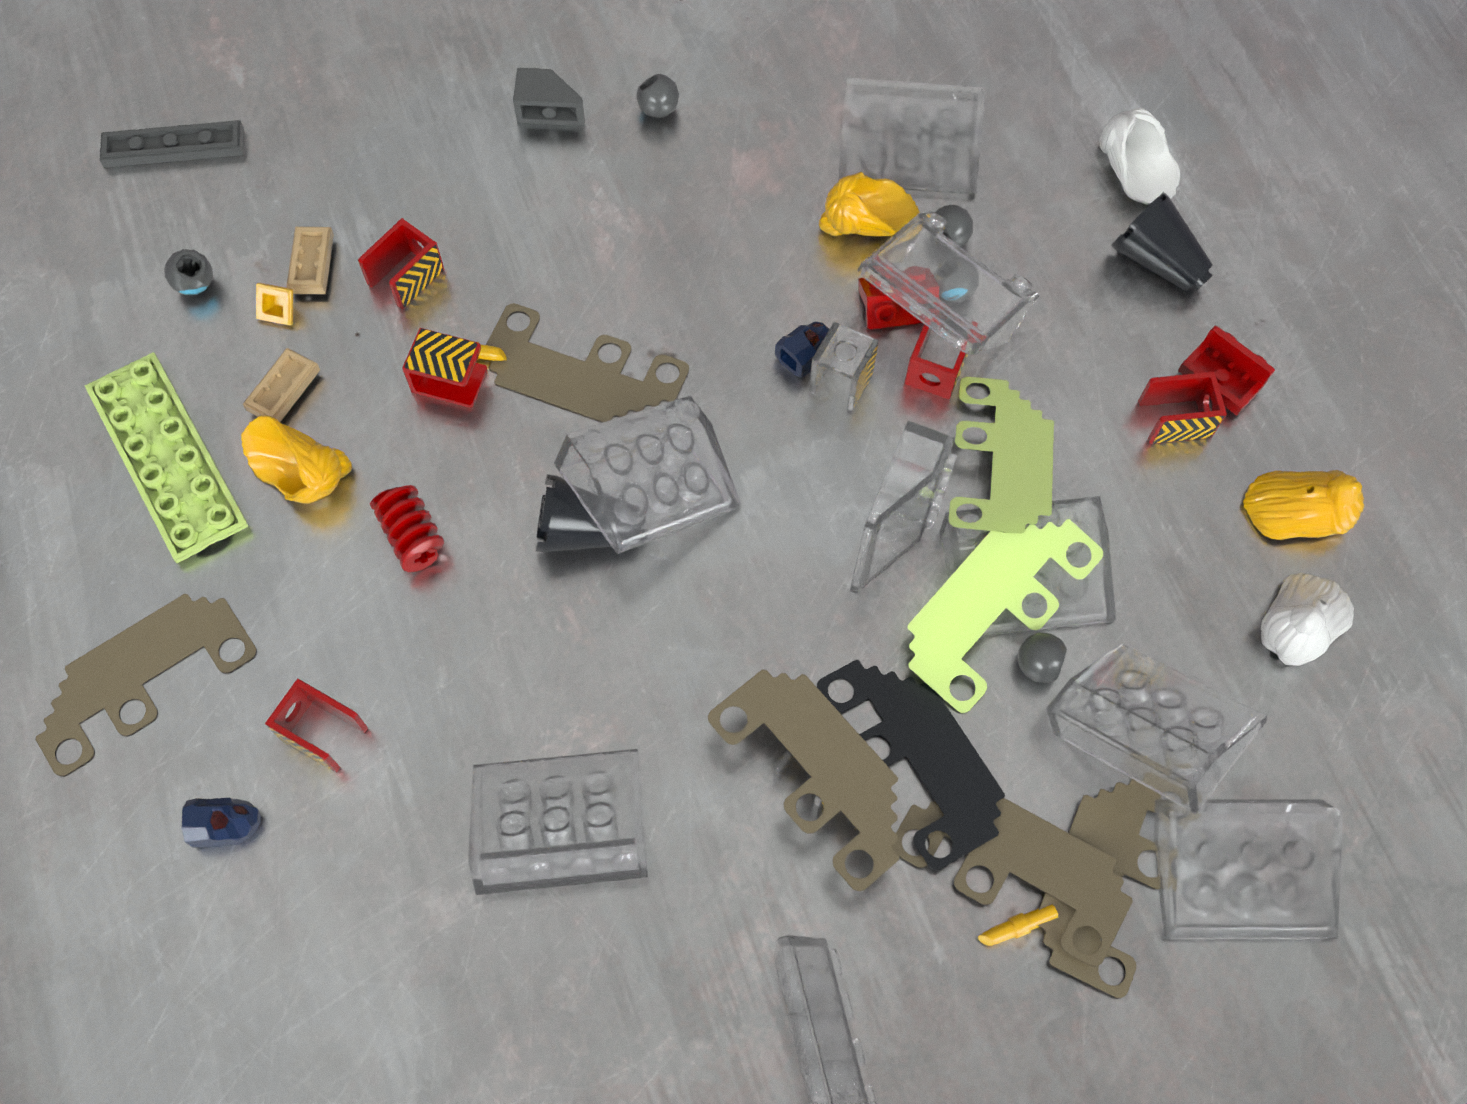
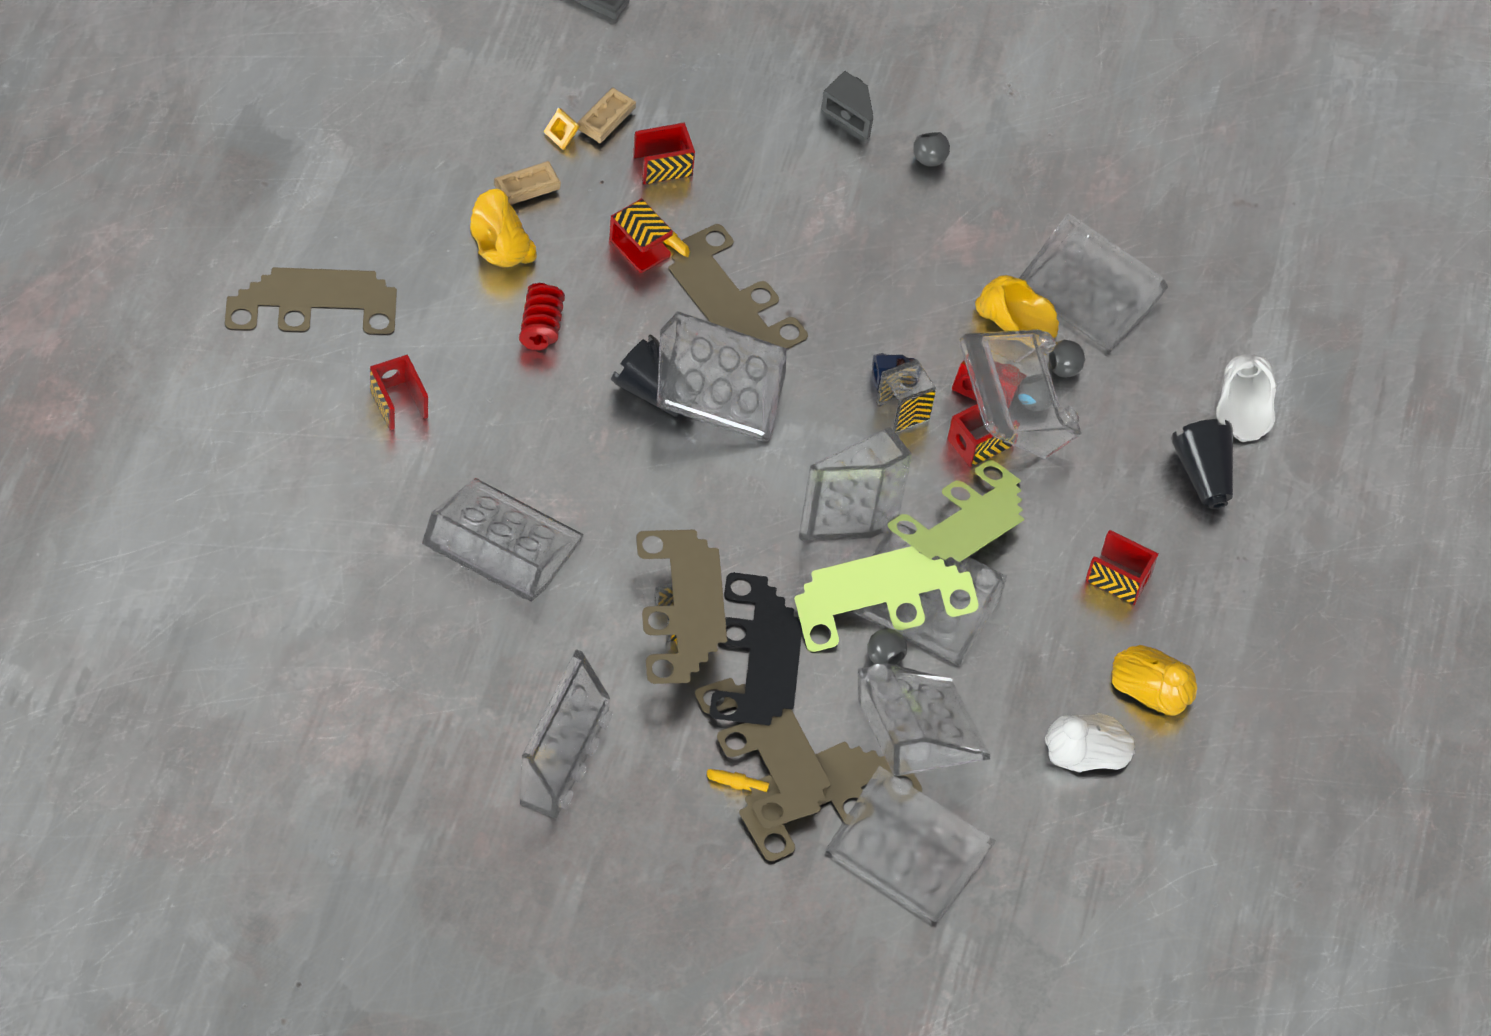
camera: 30 degrees right, 10 degrees down
yellowish green plate [85,352,248,563] -> none
dark grey piece [164,249,213,296] -> none
dark blue rock [182,797,261,848] -> none
red bracket [1178,326,1275,416] -> none

